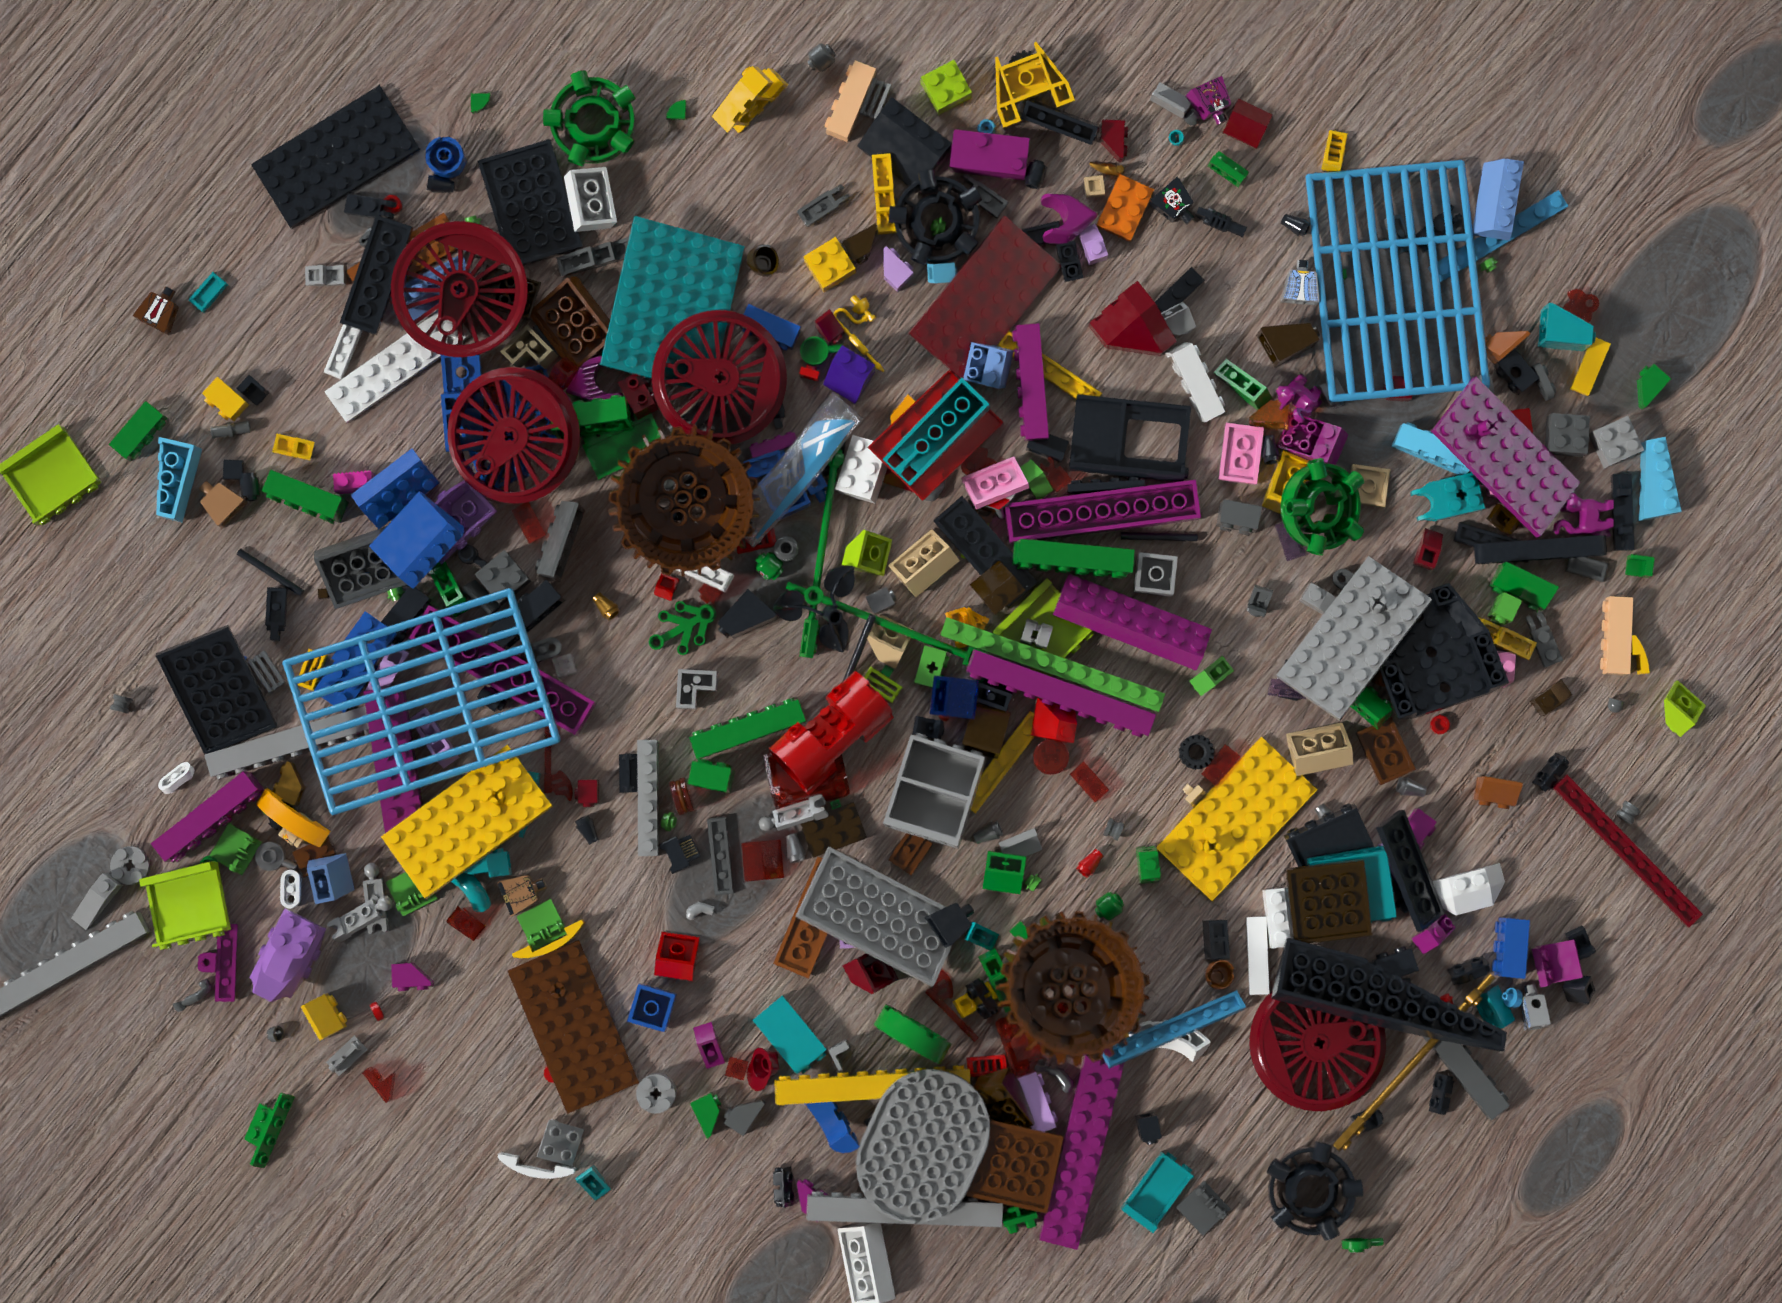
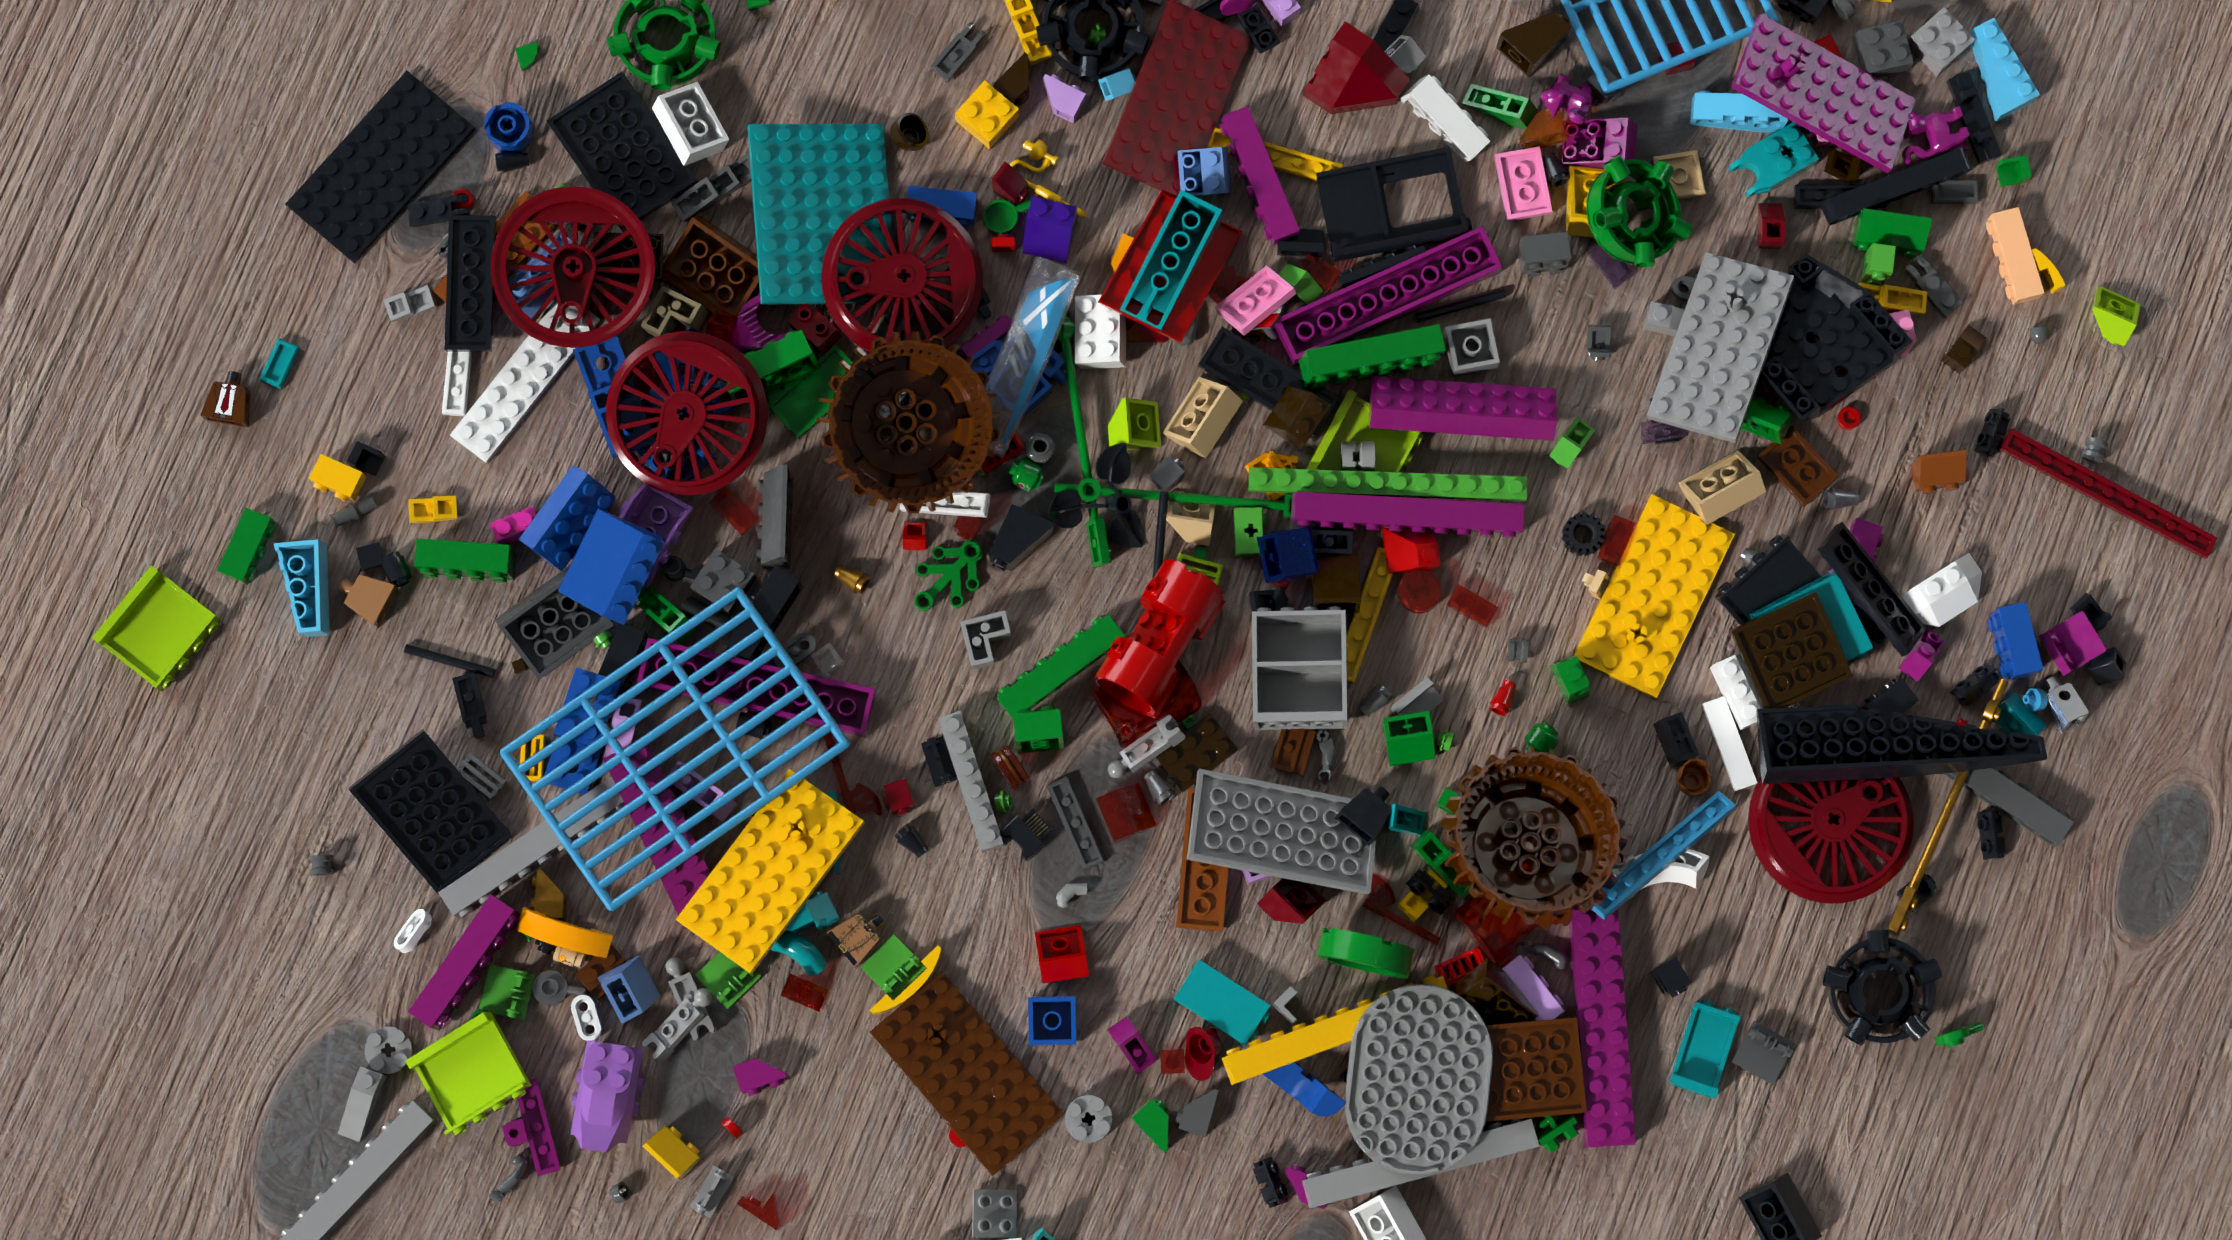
camera: 20 degrees left, 5 degrees down
none -> dark grey arm [1316,730,1337,782]

